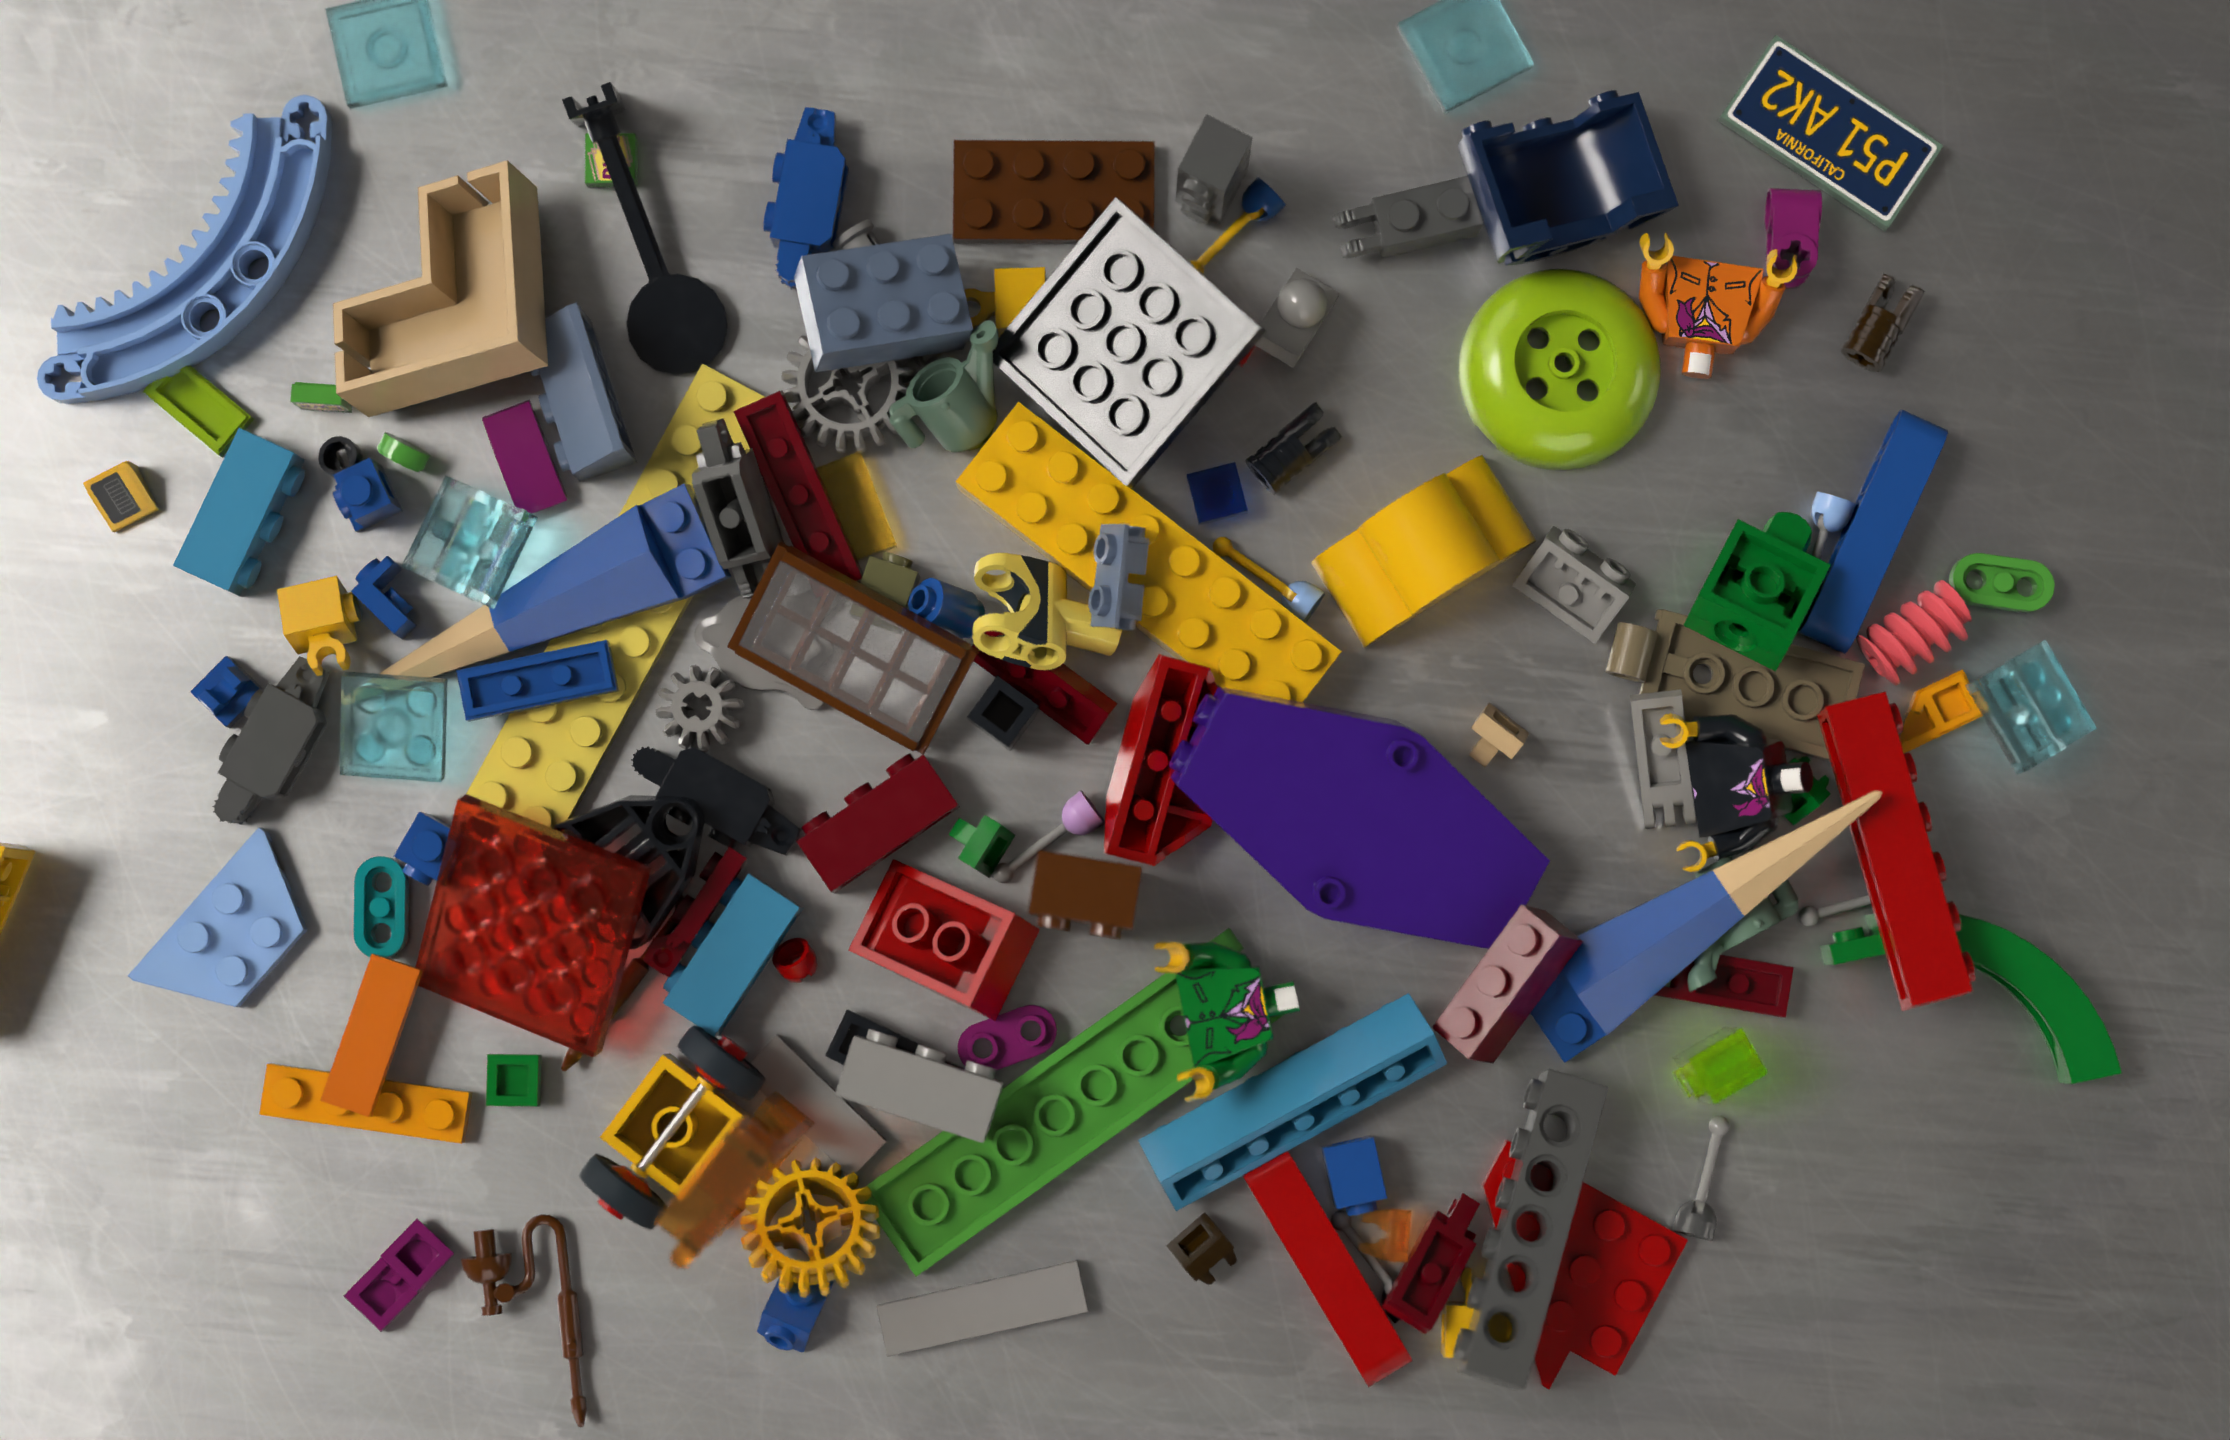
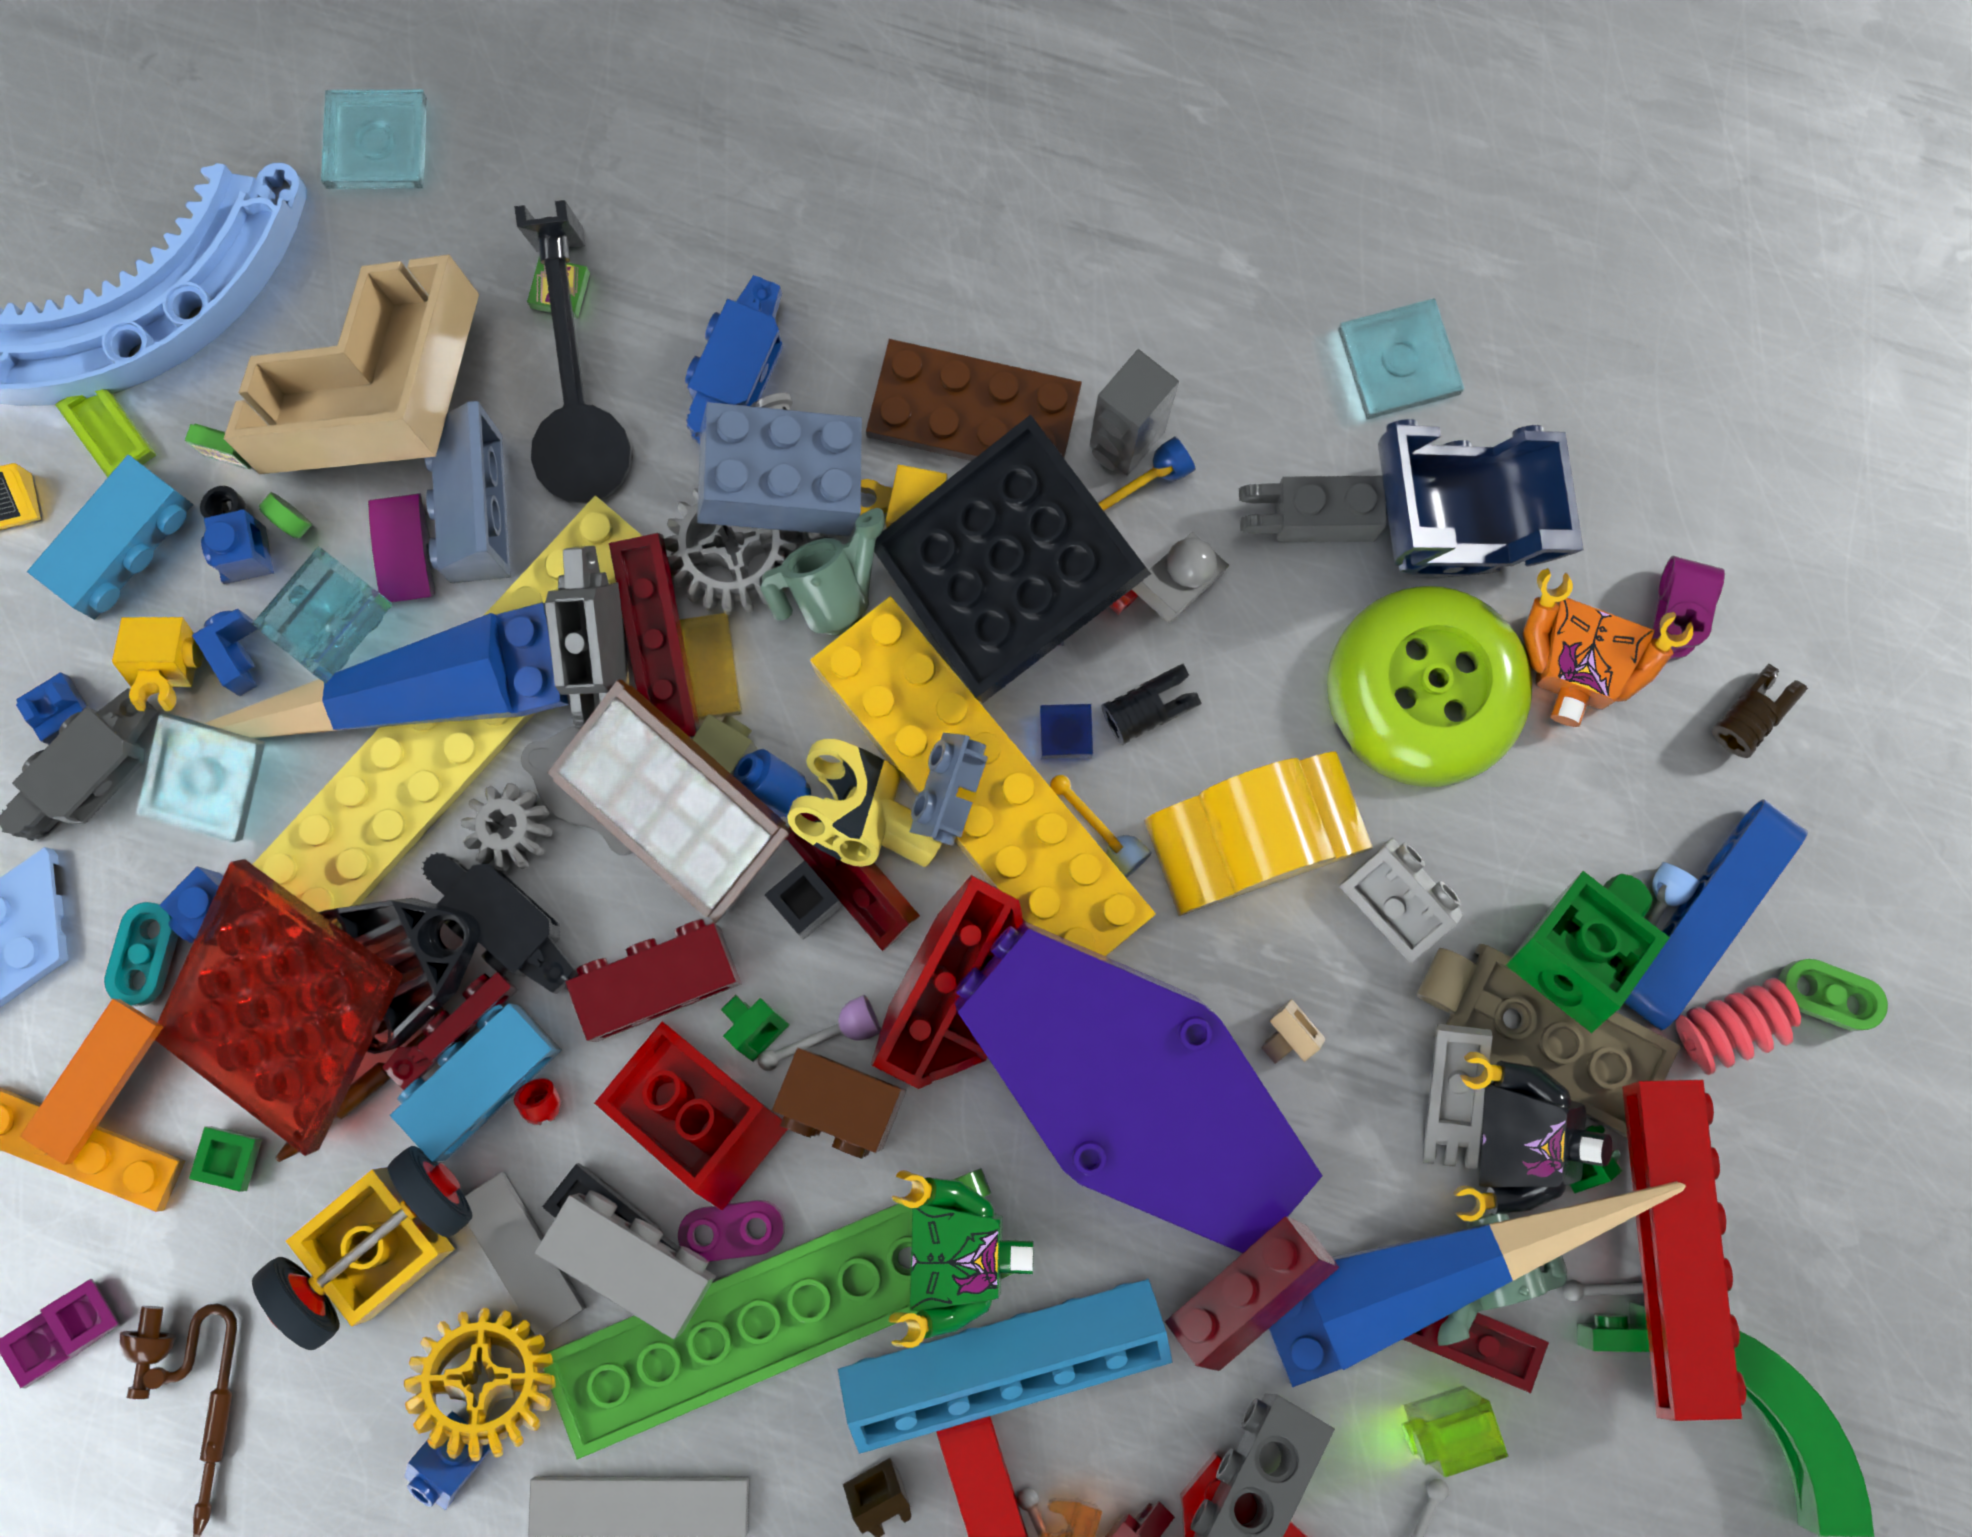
camera: 10 degrees right, 5 degrees down
blue tile [456,640,619,722] -> none
clear orange hinge [655,1091,815,1268] -> none
blue brick [1321,1135,1387,1216] -> none
tile [1718,35,1943,231] -> none
light orange tile [1899,669,1985,753] -> none
clear light blue brick [1965,640,2097,775] -> none

